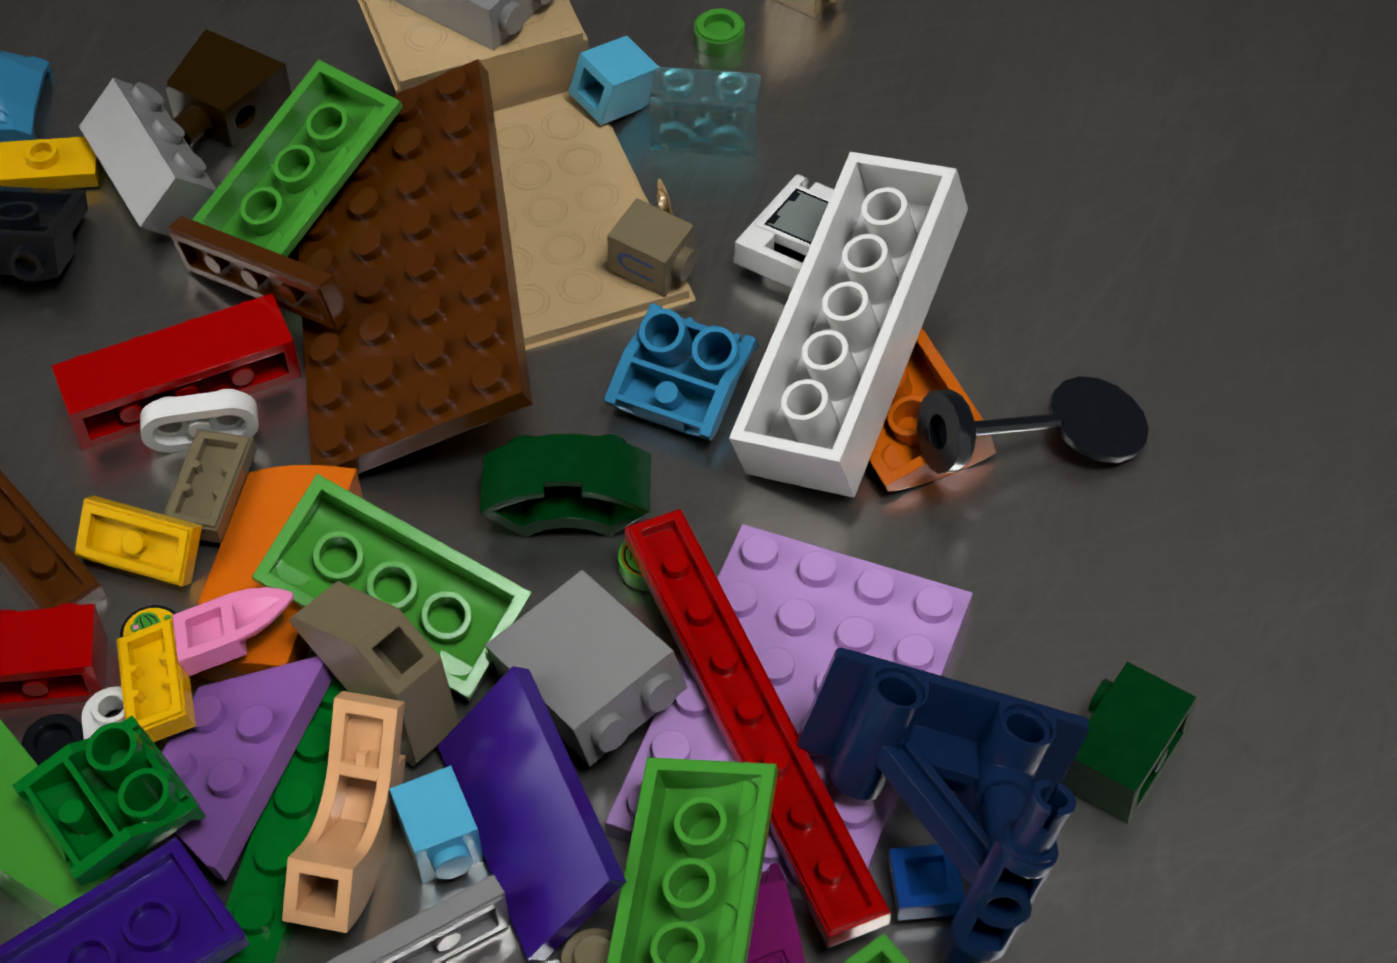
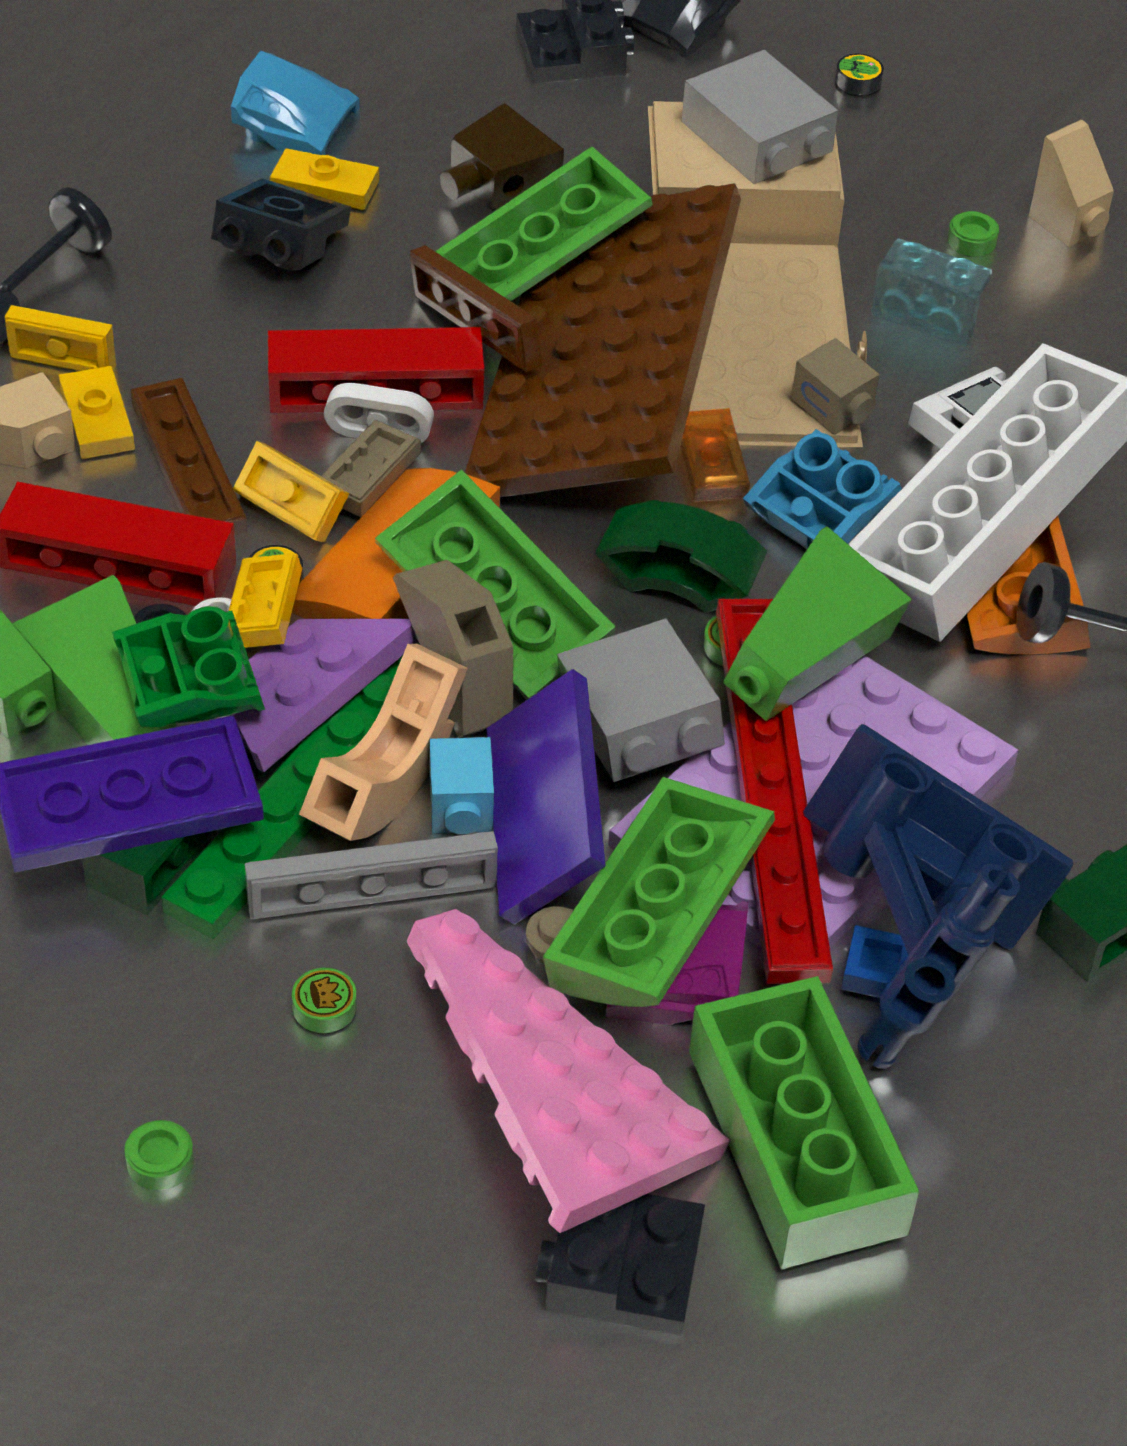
camera: 15 degrees right, 5 degrees down
light grey brick [79,78,216,236] -> none
bright pink plate [172,587,295,676] -> none
medium azure brick [568,35,660,125] -> none
none -> clear orange plate [680,408,750,502]
none -> bright green slope [723,526,912,721]

